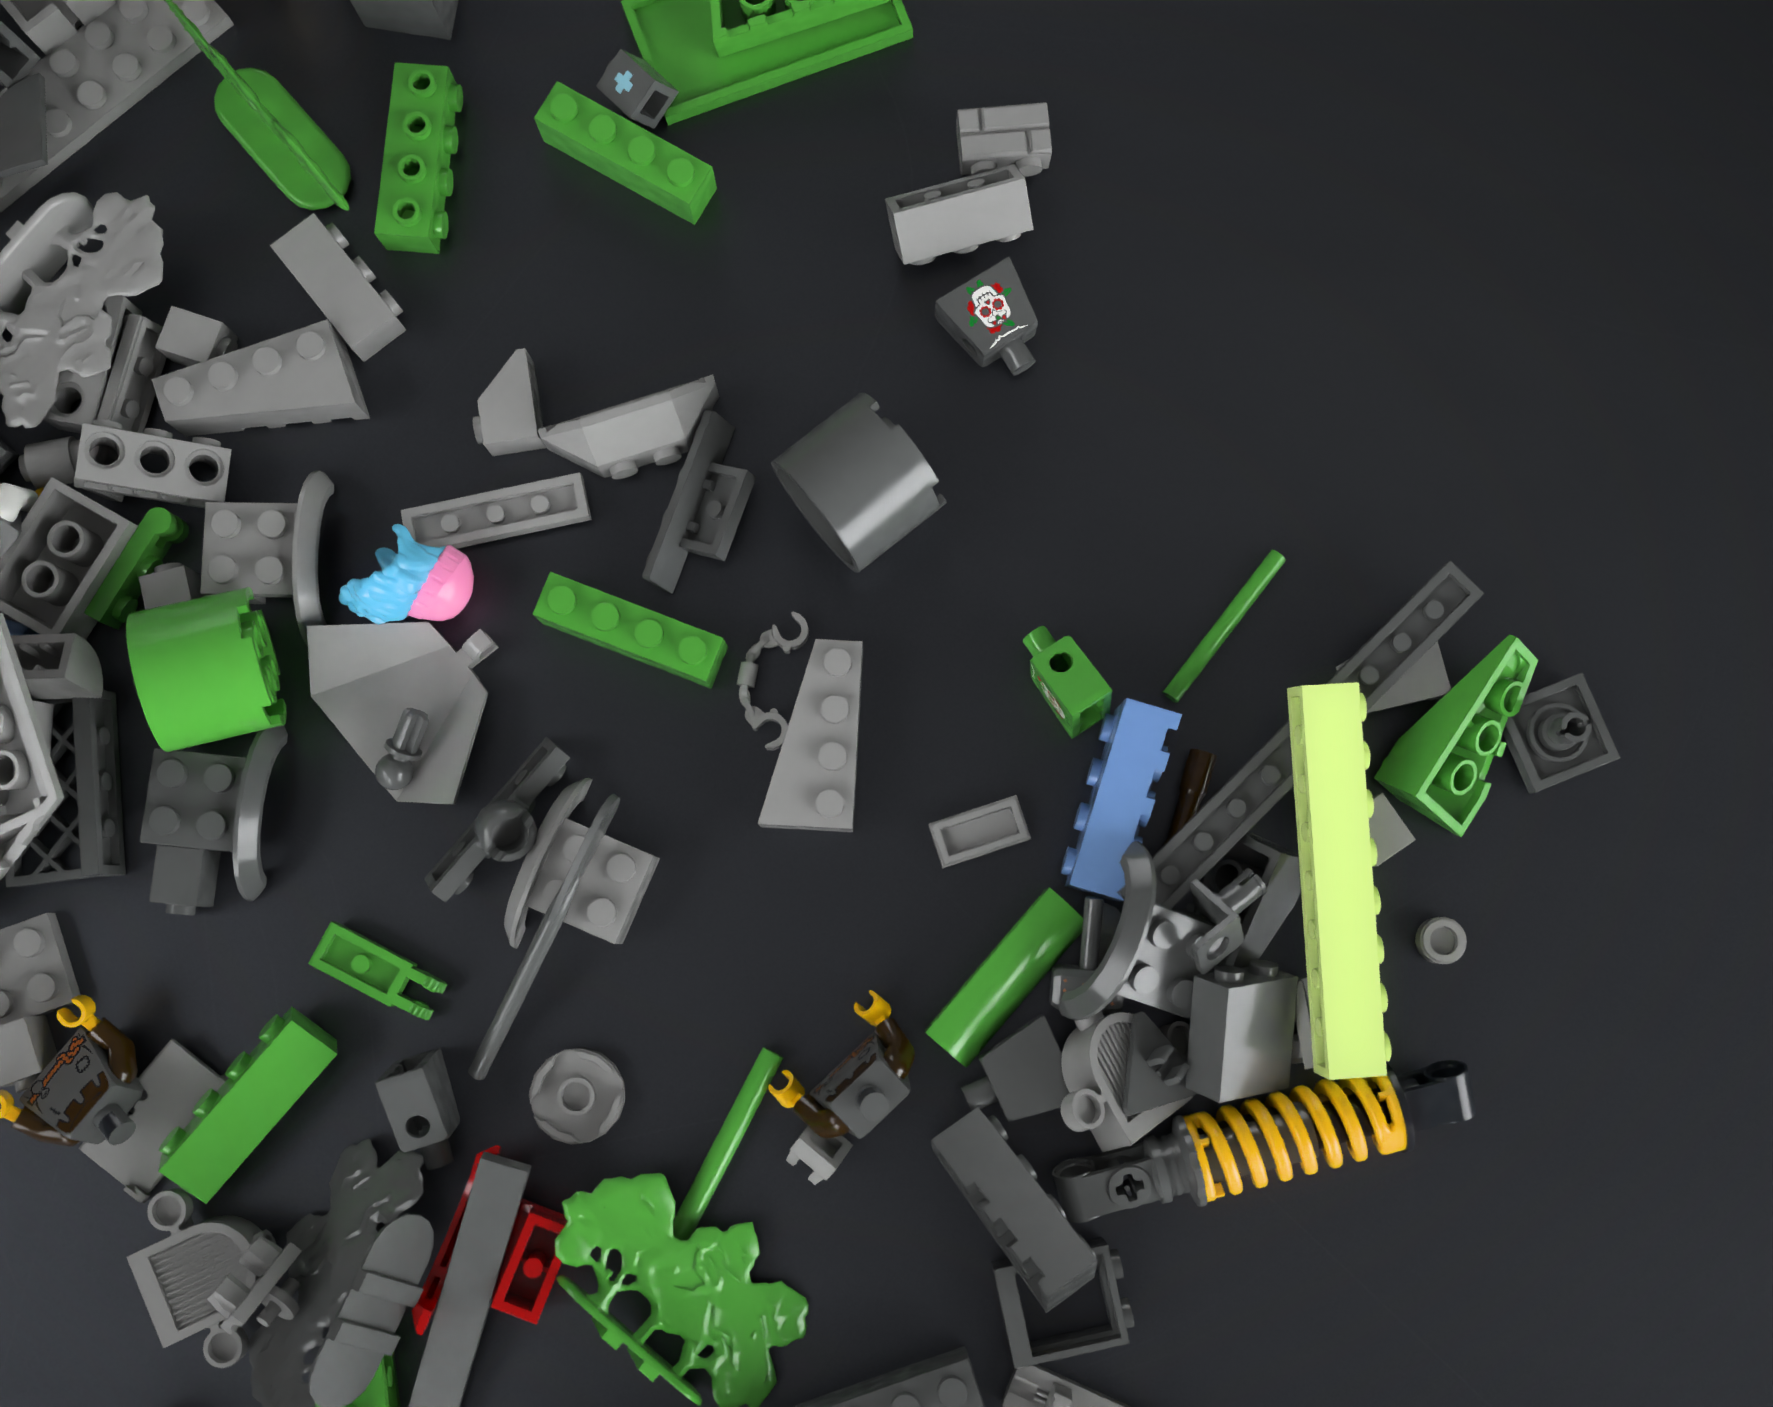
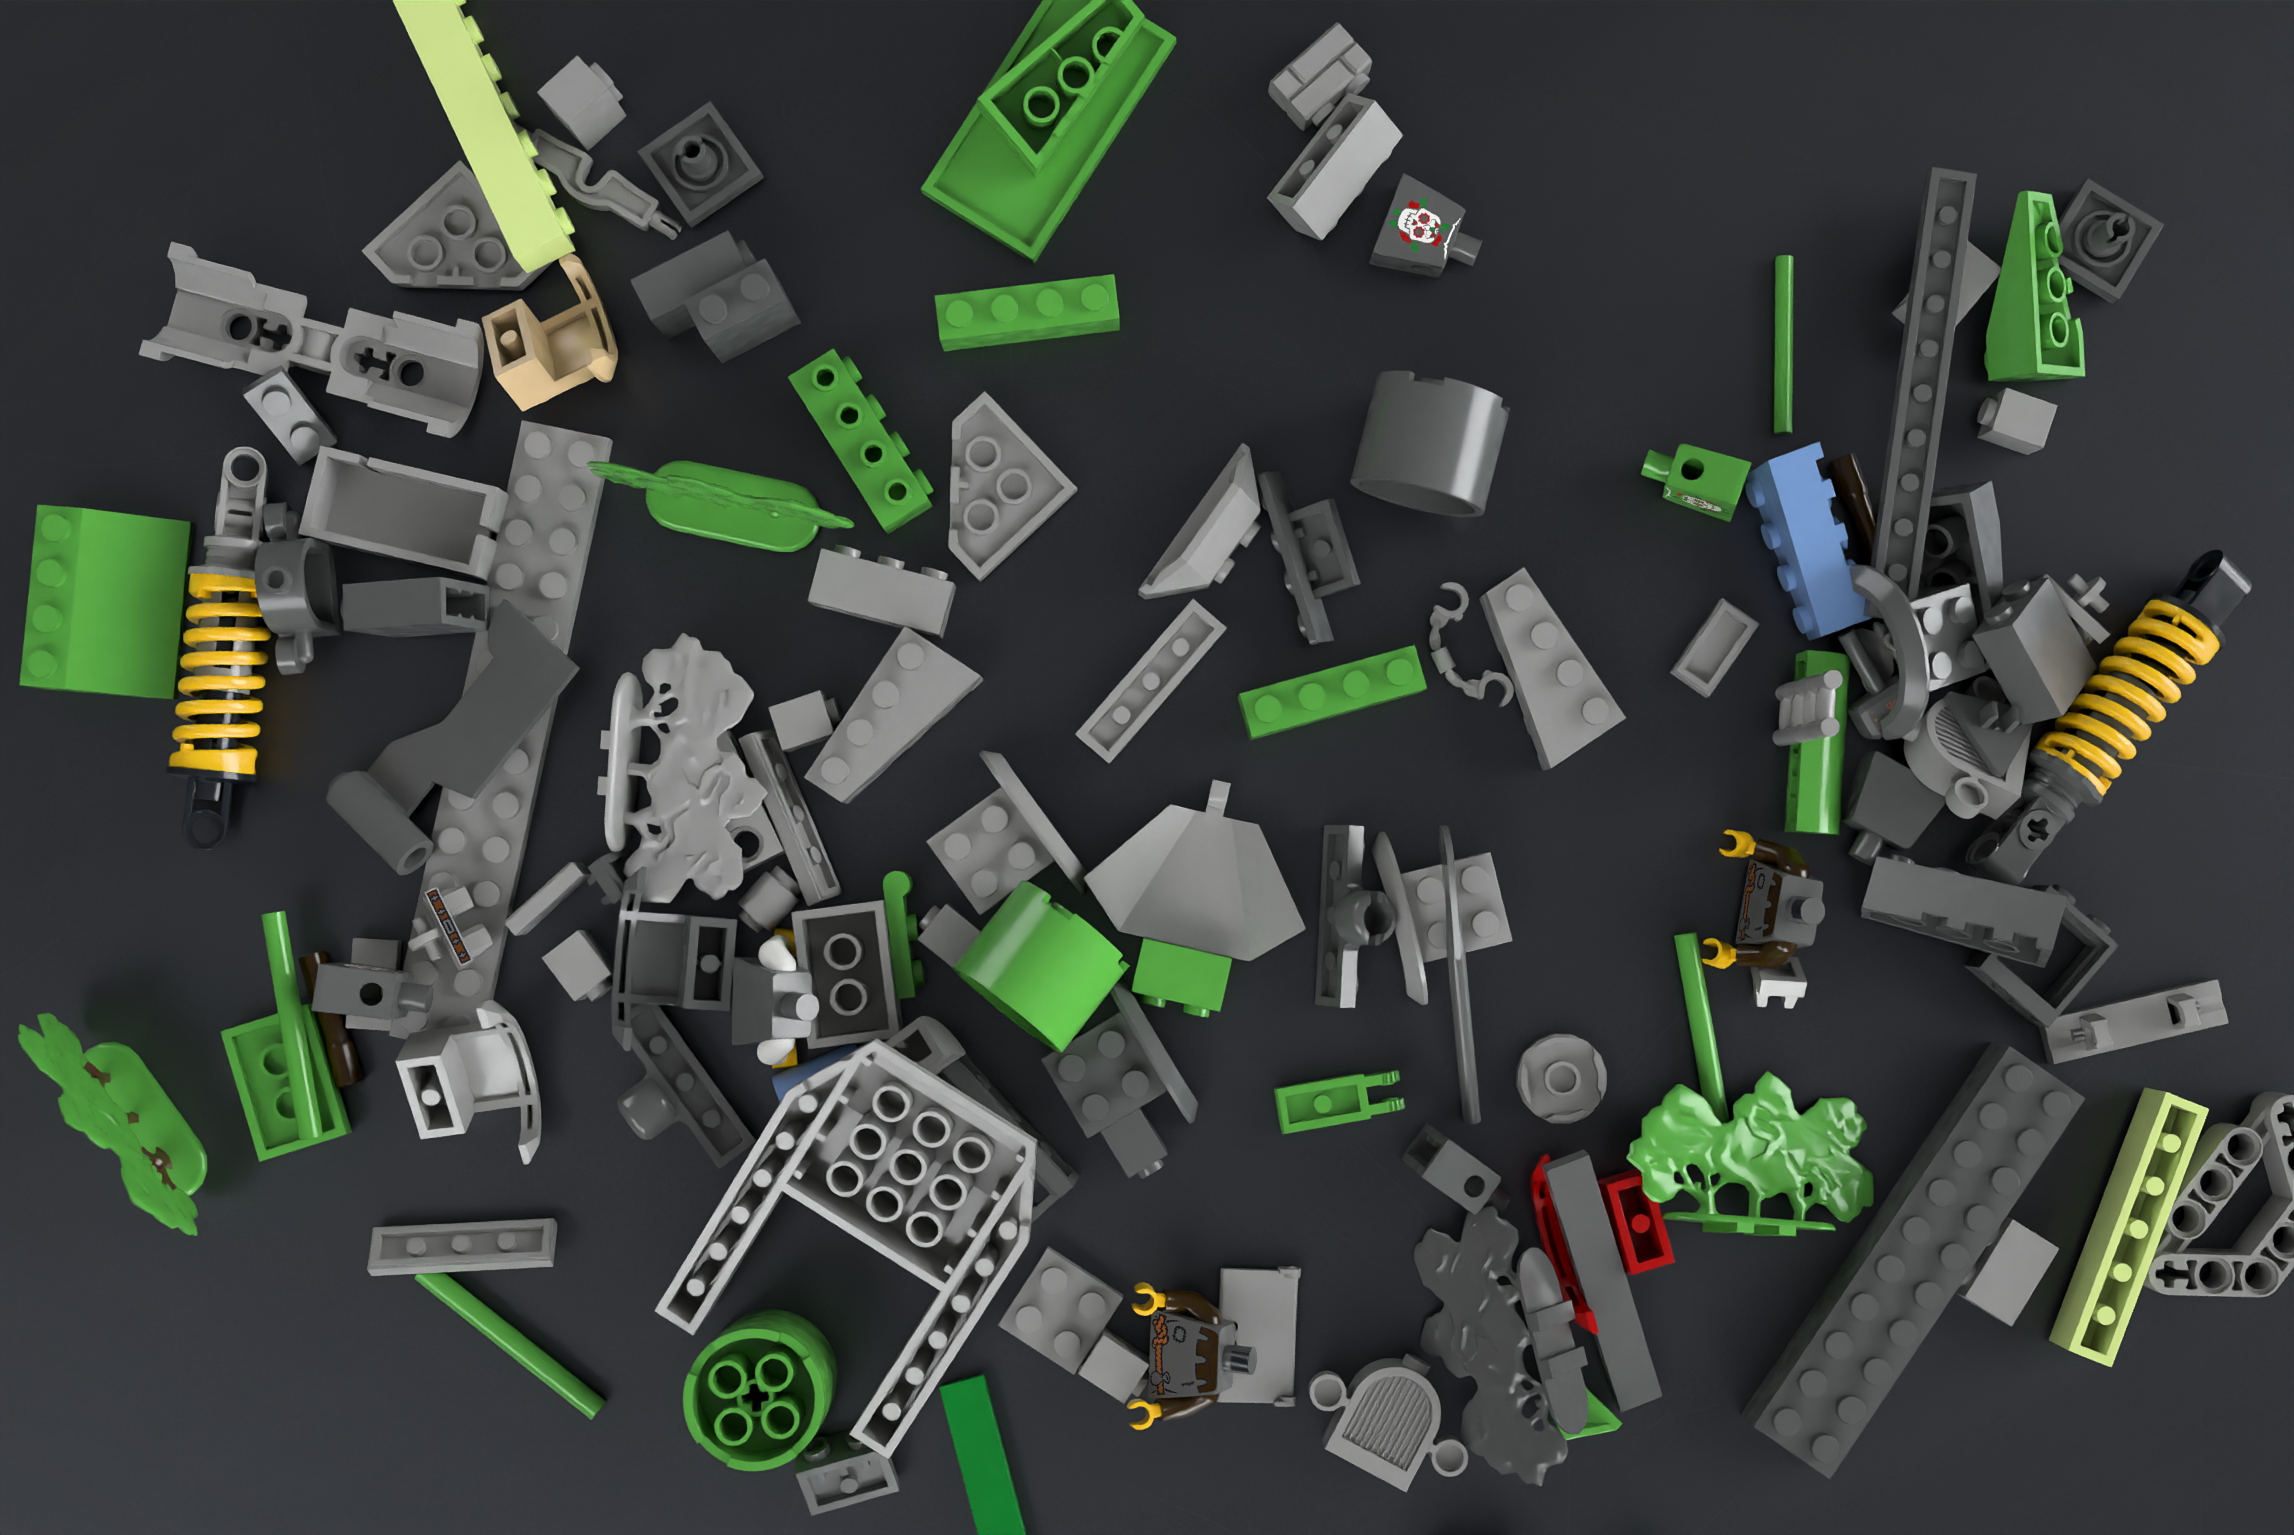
camera: 40 degrees left, 5 degrees up
light grey brick [74,419,232,508] -> none
bright green brick [158,1007,338,1204] -> none
light grey hips [207,1236,302,1335] -> none
medium azure hair [339,524,474,625] -> none
dark grey axle [375,708,429,790] -> none
light grey slope [473,348,546,457] -> none
dark grey brick [596,49,679,128] -> none
dark grey bracket [1189,868,1267,974] -> none
yellowish green brick [1287,682,1391,1080] -> none
light grey tile [1415,917,1467,964] -> none
none -> light grey plate [948,391,1078,582]
none -> bright green brick [1131,937,1232,1018]
none -> light grey bar [1772,670,1843,746]

